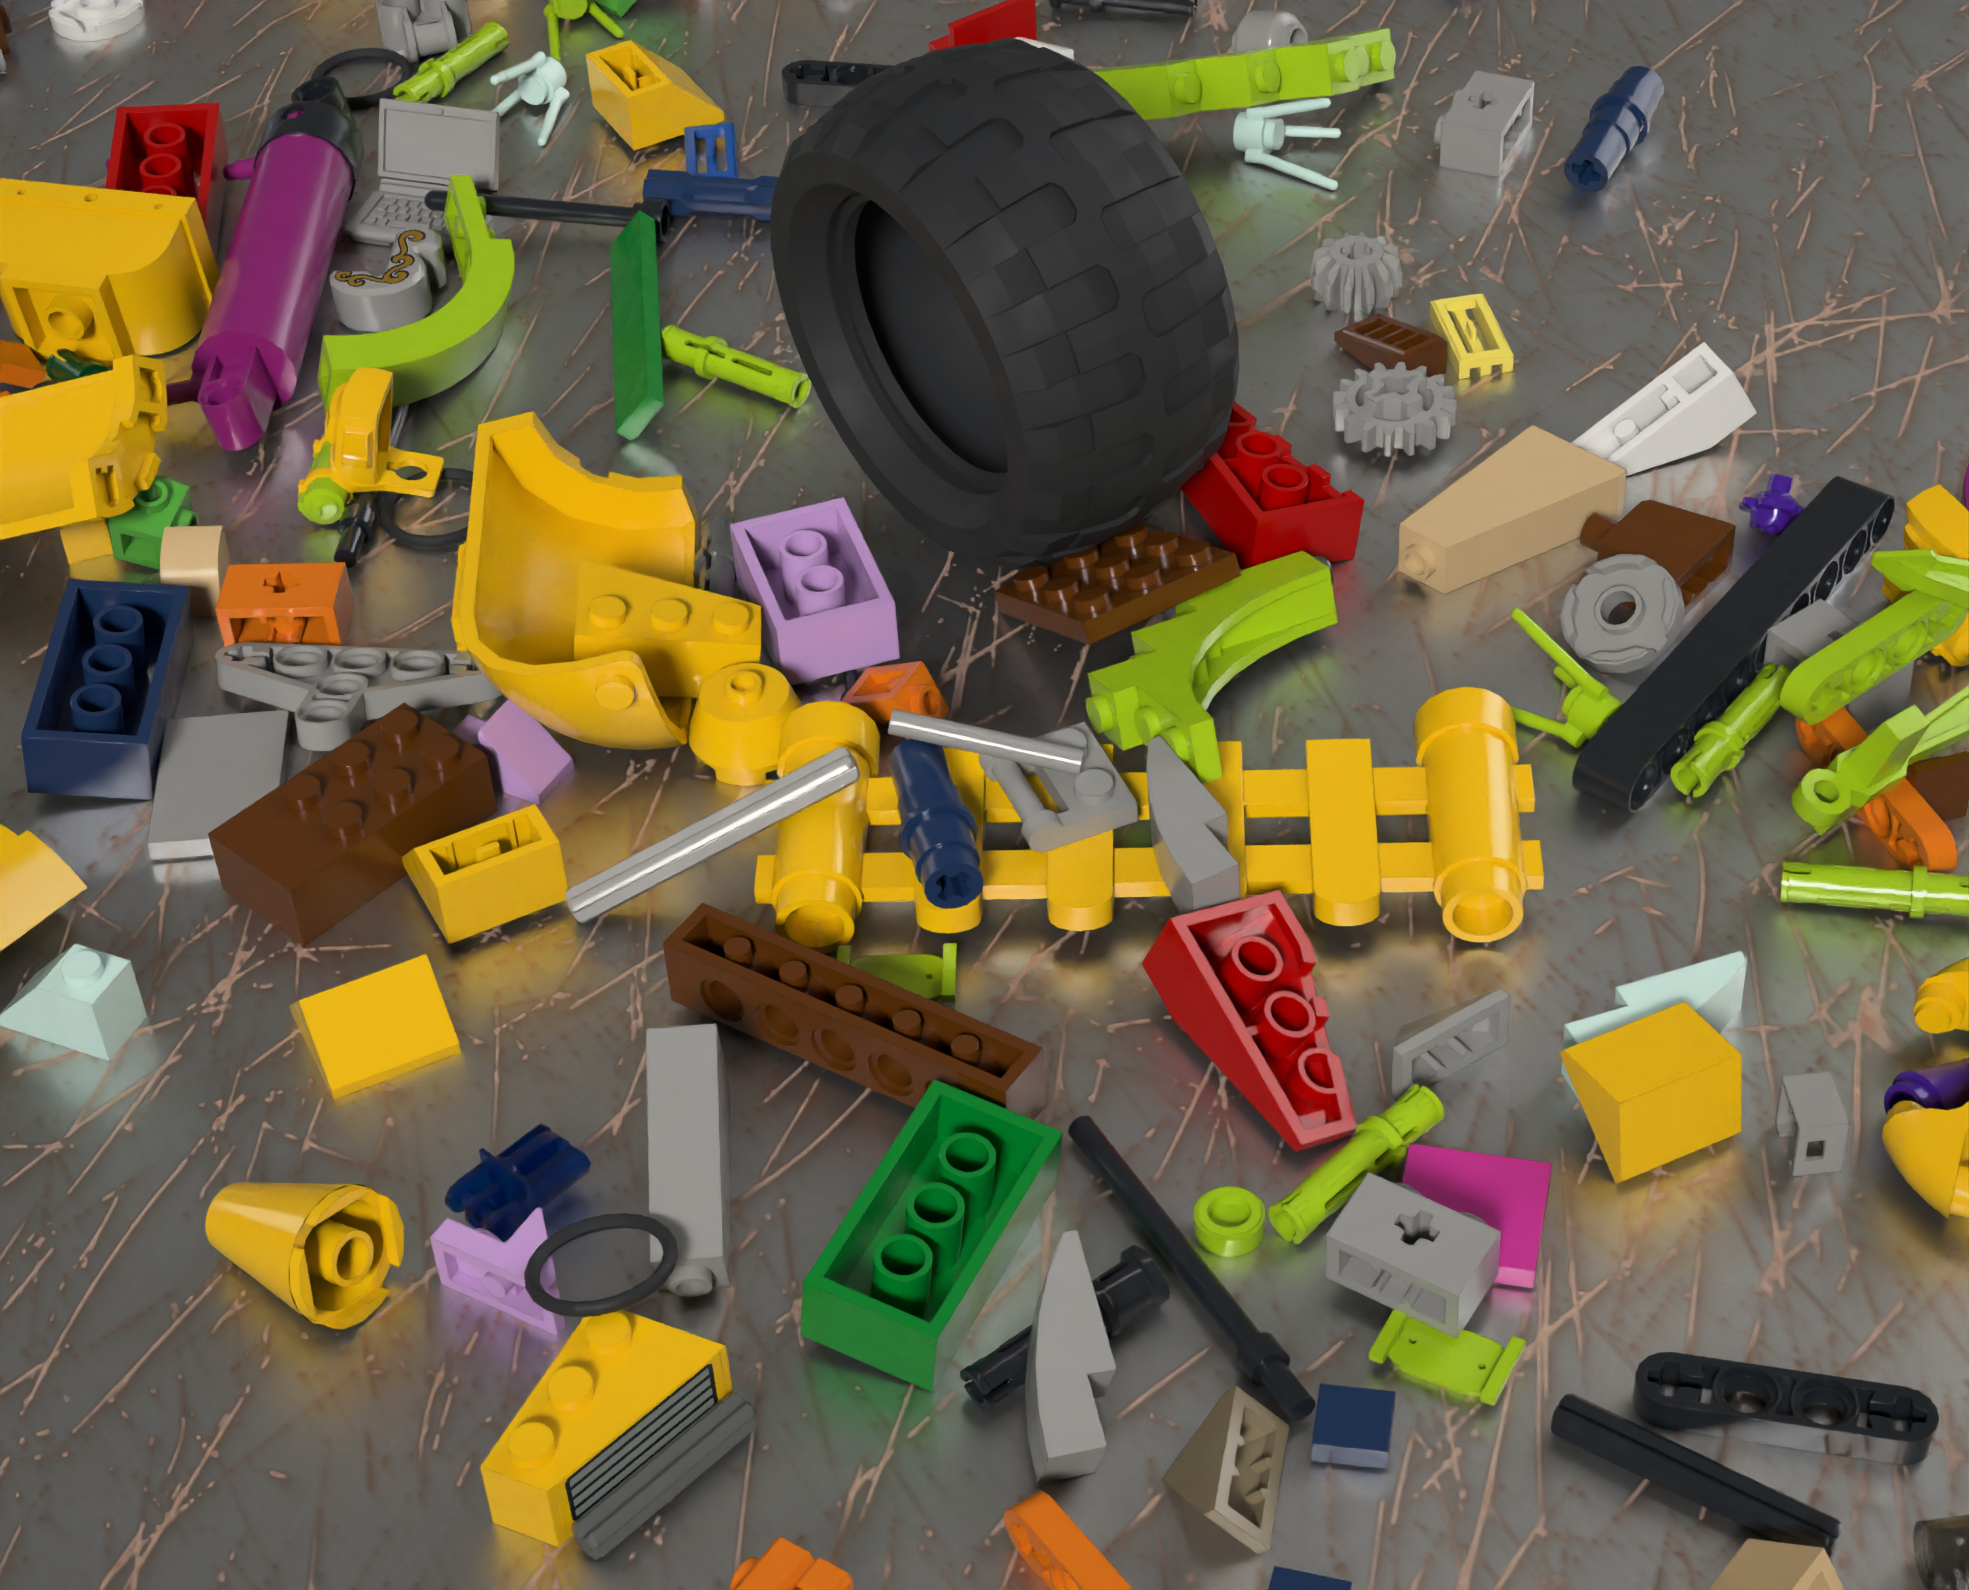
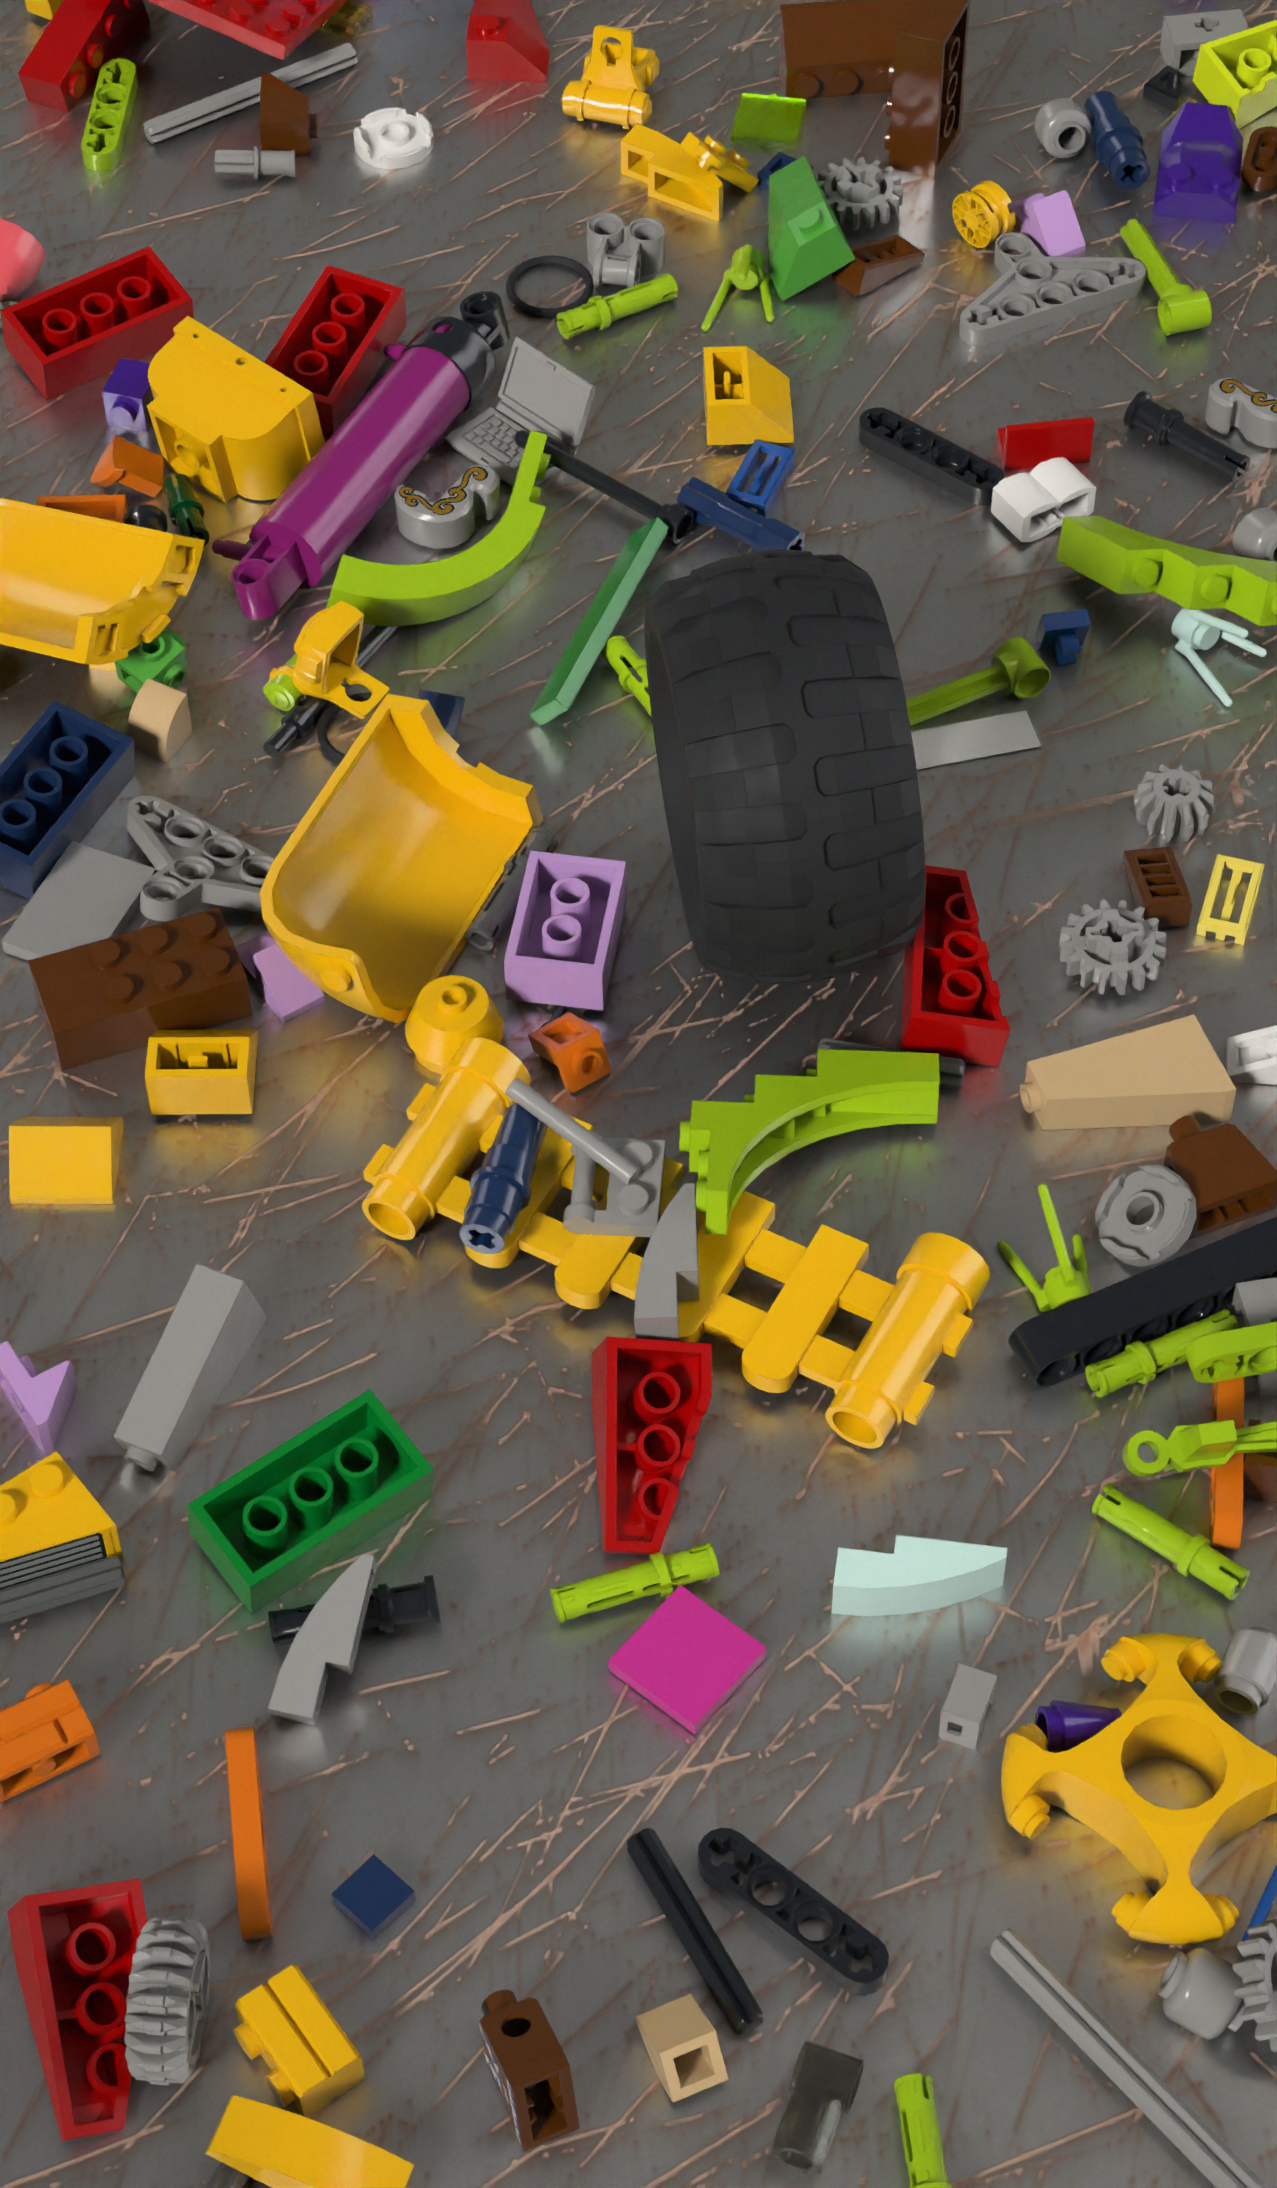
camera: 25 degrees right, 10 degrees up
orange brick [215,562,355,647] -> none
clear blue arm [445,1122,591,1242] -> none
light aqua plant [490,51,570,146] -> none
black tyre [524,1213,678,1317] -> none
light grey axle [565,747,860,923] -> none
yellow wedge [573,558,761,698] -> none
reddish brown brick [663,902,1047,1120] -> none
lime piece [837,943,957,1003] -> none
reddish brown plate [994,523,1241,645] -> none
black bar [1068,1116,1316,1421] -> none
dark tan slope [1162,1386,1290,1555] -> none
lime tile [1193,1186,1265,1257] -> none
dark blue tile [1311,1384,1396,1469] -> none
light grey brick [1326,1172,1501,1338] -> none
lime piece [1369,1309,1526,1406] -> none
light grey slope [1391,988,1510,1100] -> none
yellow slope [1559,1001,1742,1184] -> none

